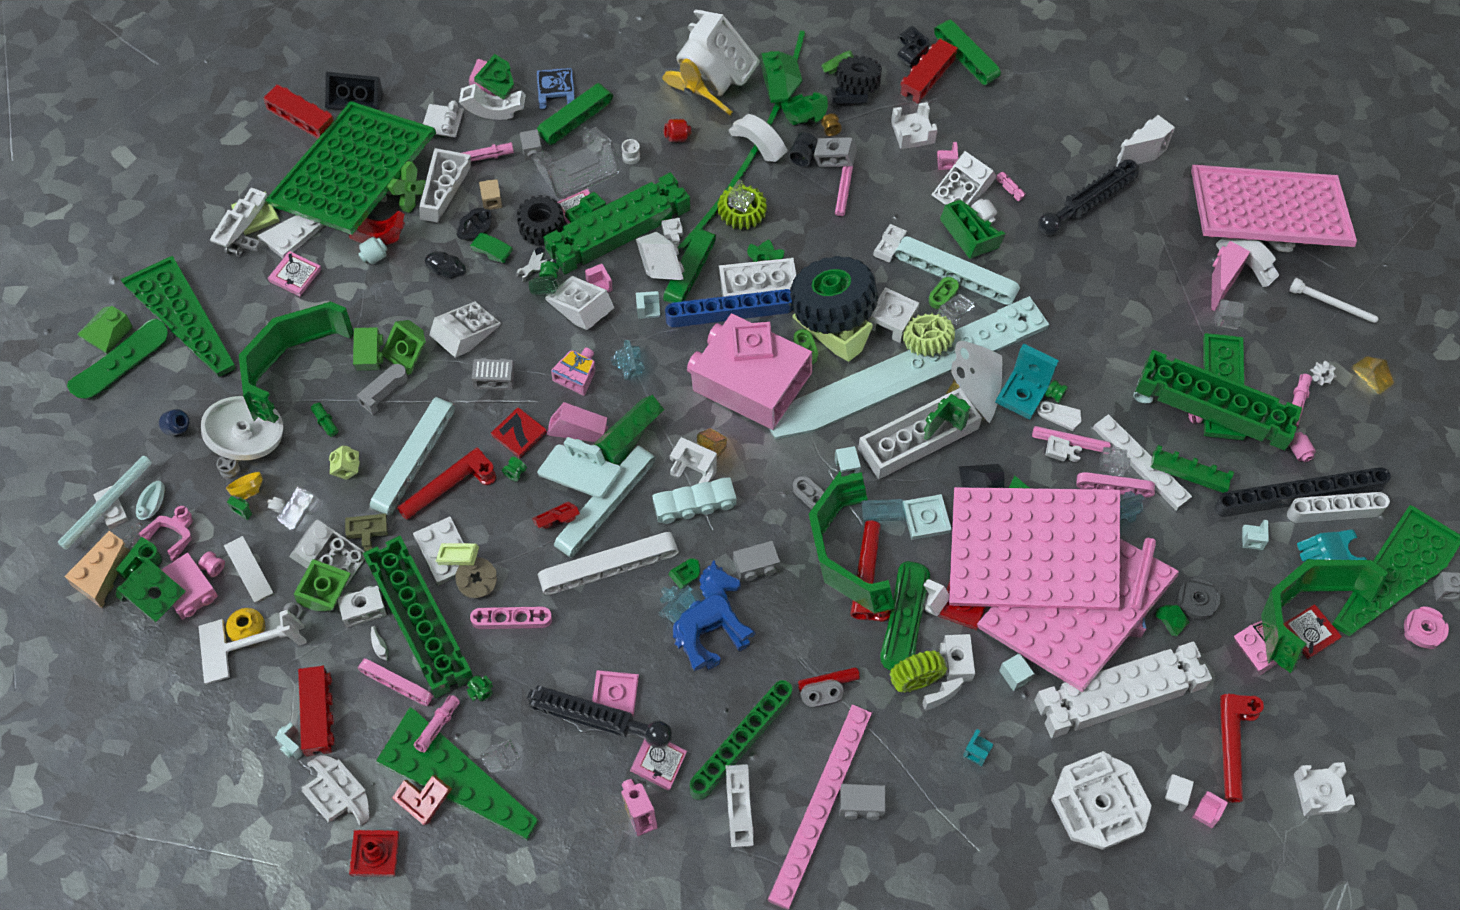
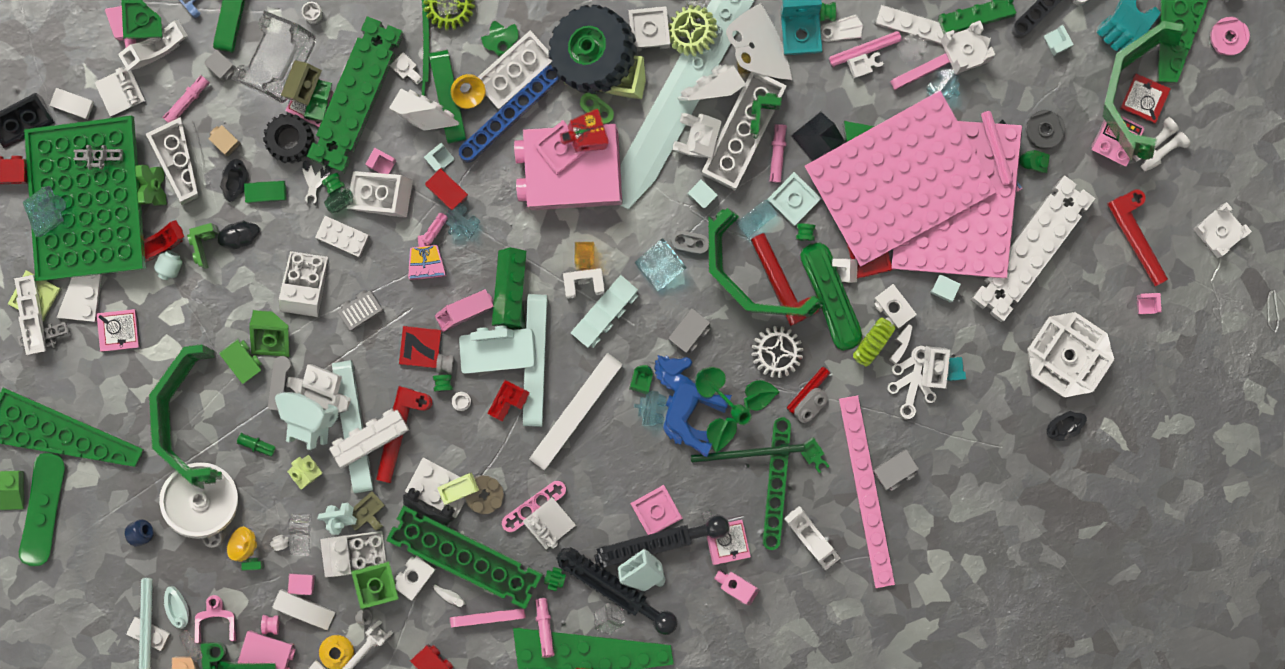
camera: 35 degrees left, 25 degrees up
white panel [1165,774,1194,812] -> none
none -> clear light blue plate [23,186,66,237]
none -> white slope [49,88,94,120]
none -> light grey piece [73,145,123,170]
none -> bright green bracket [187,223,219,269]
none -> light aqua piece [275,392,338,450]
none -> olive brick [281,60,322,106]
none -> white plate [286,364,351,413]
none -> bright pink panel [288,573,315,595]
none -> white piece [315,216,370,258]
none -> light aqua hips [317,503,357,535]
none -> white brick [329,409,409,469]
none -> black piece [403,488,455,525]
none -> bright pink axle [422,213,448,245]
none -> red panel [425,168,468,210]
none -> light grey wheel [436,354,454,374]
none -> yellow piece [451,74,486,109]
none -> white plate [452,392,471,411]
none -> white hinge [522,497,576,549]
none -> black gear [556,547,678,635]
none -> red torso [560,109,609,152]
none -> light aqua torso [618,549,665,591]
none -> clear light blue plate [635,238,687,292]
none -> white panel [672,113,722,158]
none -> white slope [678,64,746,101]
none -> dark green bar [691,443,805,463]
none -> green plant [695,367,779,453]
none -> white gear [751,326,803,378]
none -> bright pink pin [769,124,787,183]
none -> green wheel [796,224,816,241]
none -> green plate [801,437,830,473]
none -> white plant [887,346,936,419]
none -> white brick [922,346,950,388]
none -> white panel [941,21,995,75]
none -> black arm [1046,411,1087,441]
none -> white piece [1133,117,1191,171]

